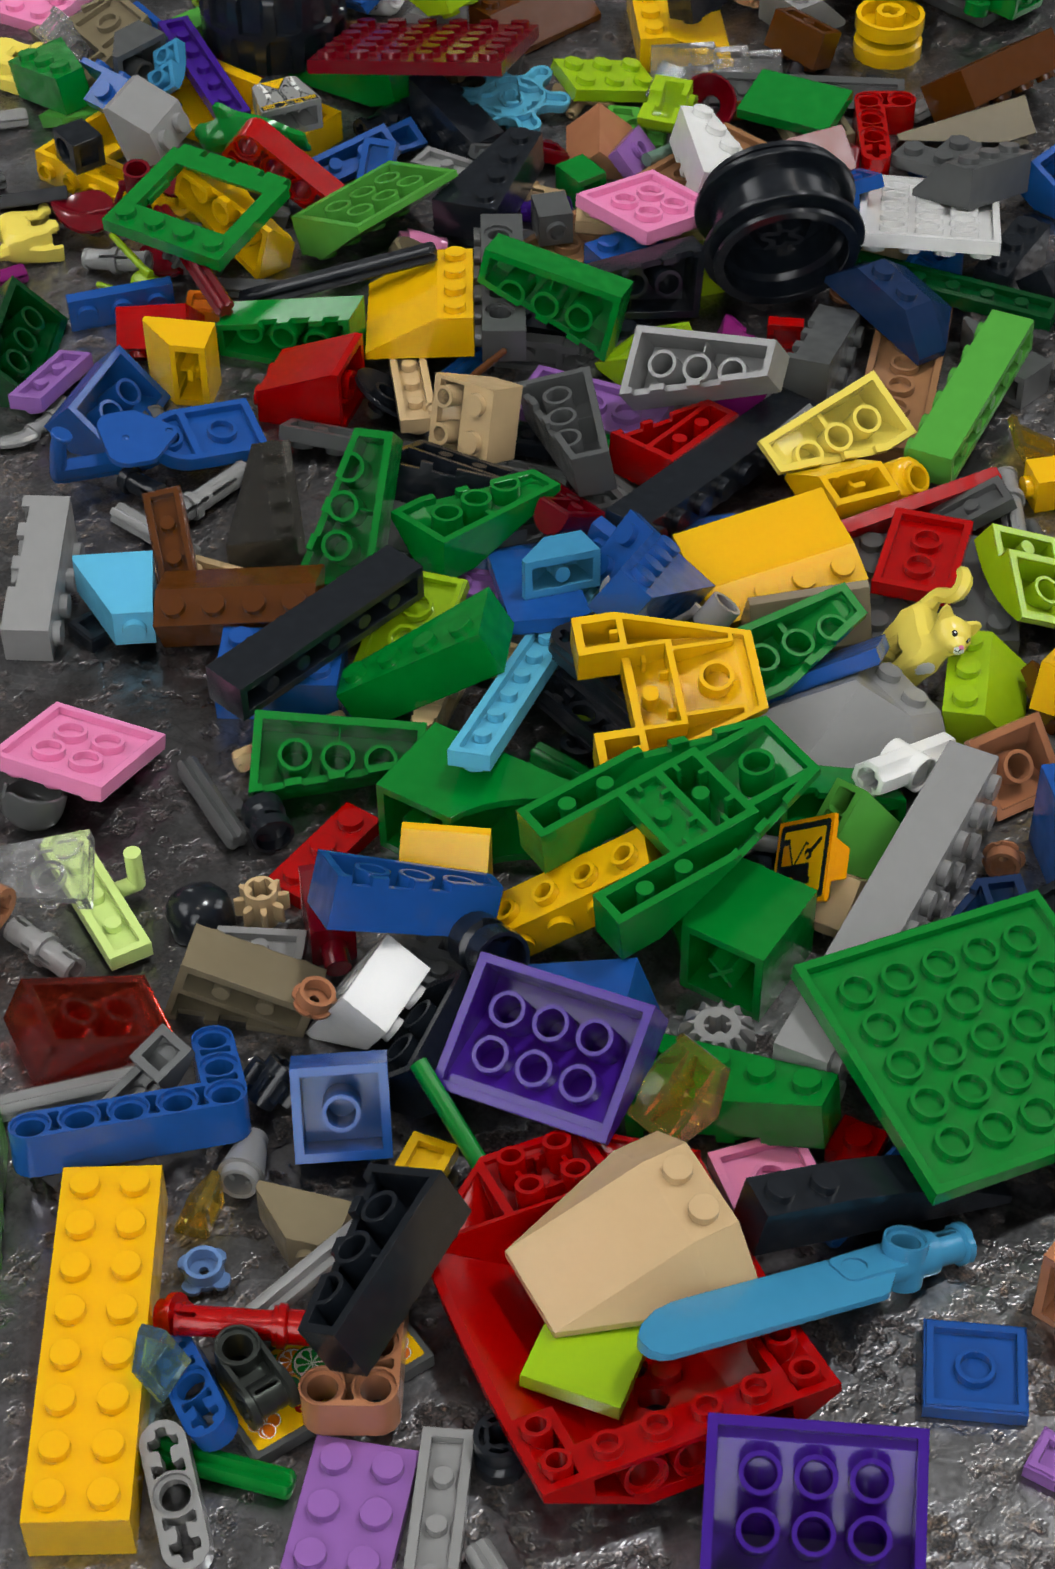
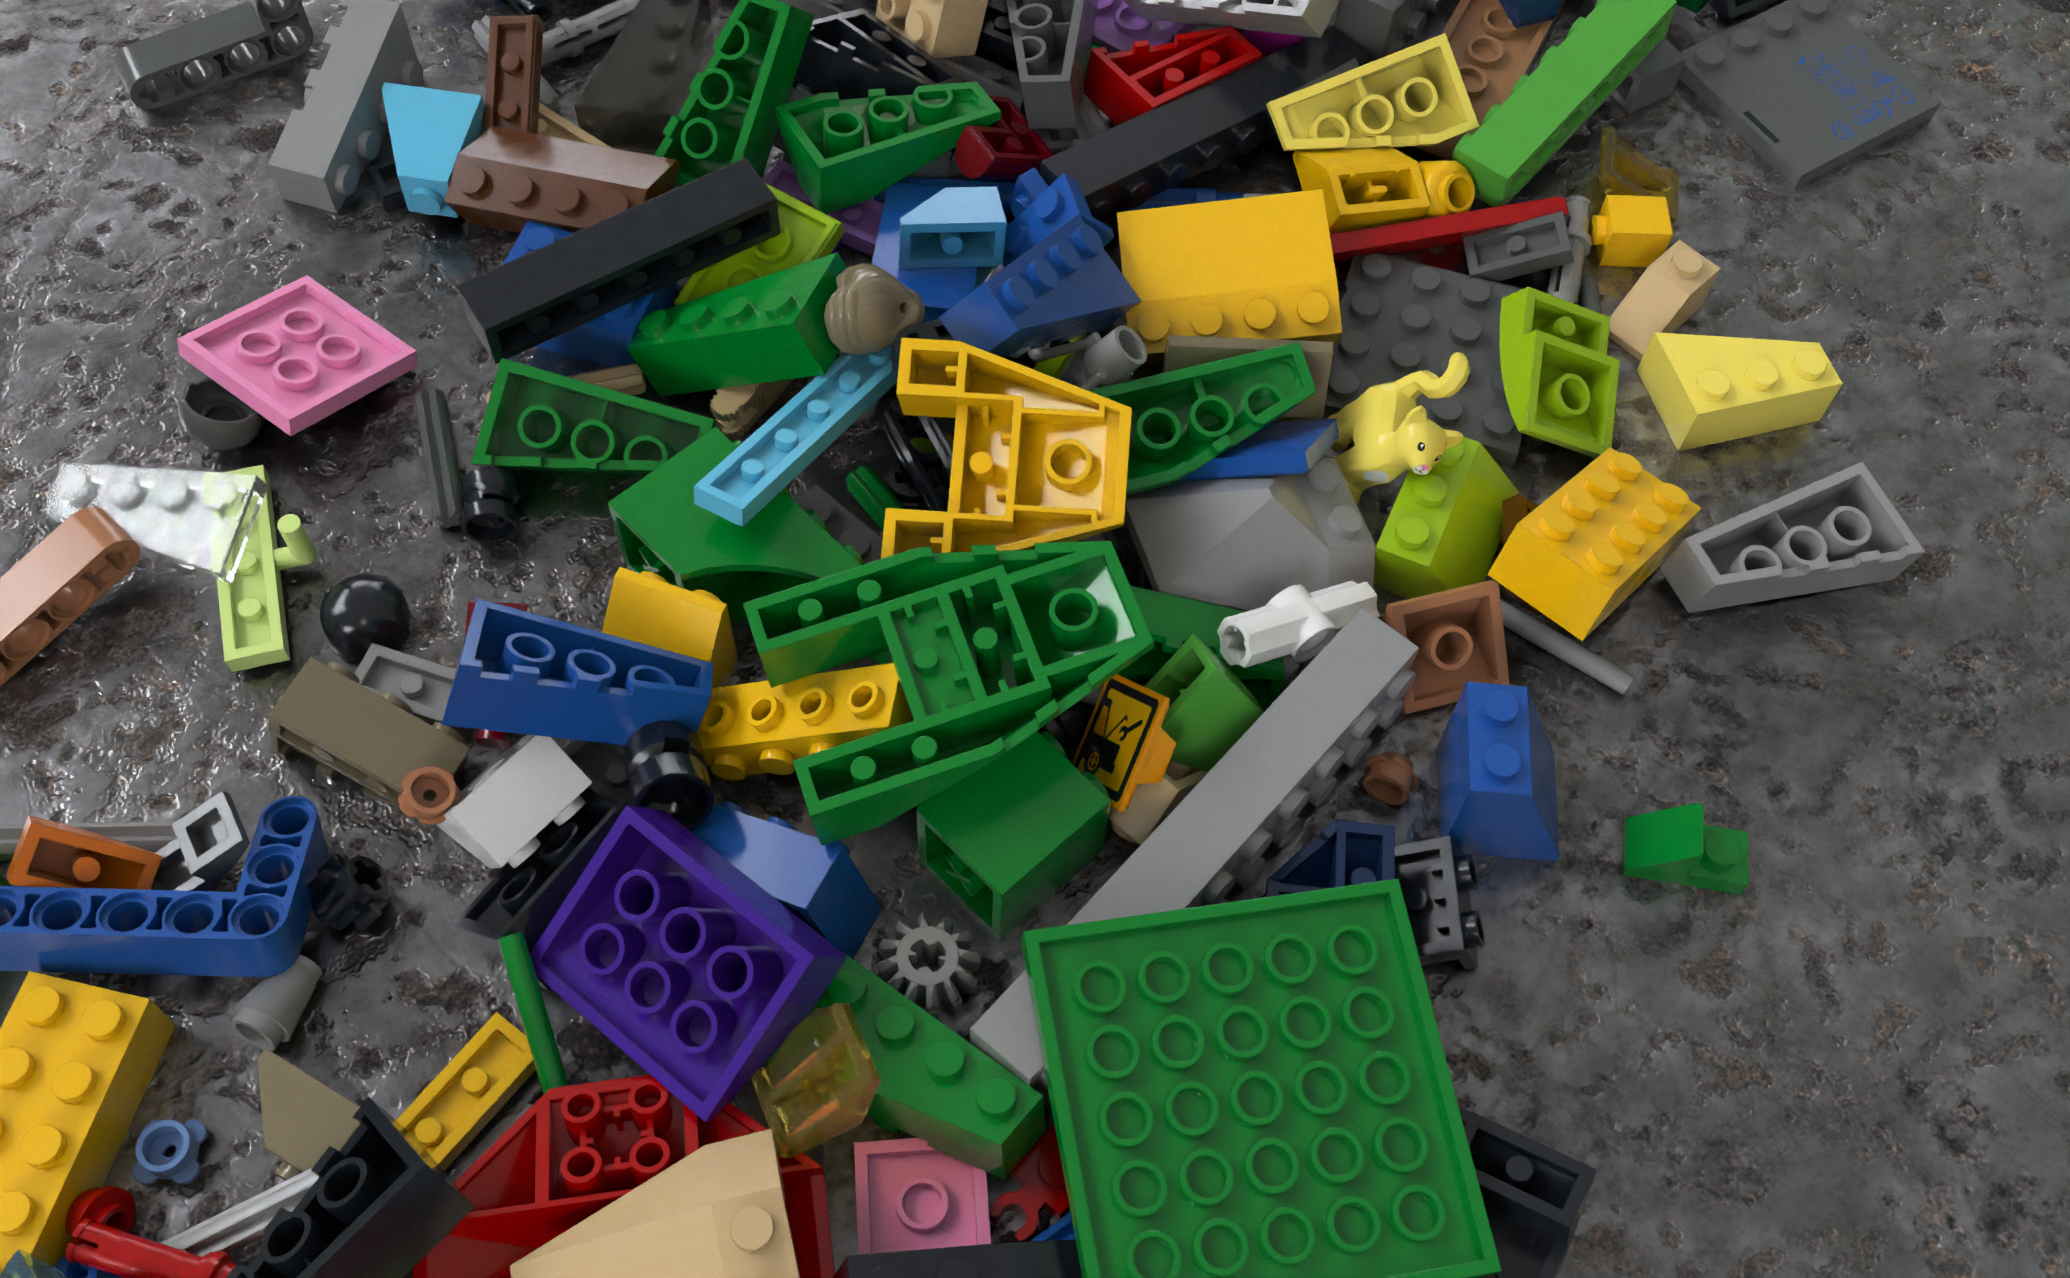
camera: 10 degrees right, 15 degrees up
light grey pin [3,915,86,984] -> none
clear red slope [3,975,173,1086] -> none
clear yellow slope [174,1170,225,1240] -> none
tan gear [233,876,290,928] -> none
red plate [268,802,379,909] -> none
blue brick [289,1049,393,1165] -> none
red plate [870,507,974,607] -> none
none -> orange slope [6,815,162,890]
none -> dark tan hair [824,263,925,355]

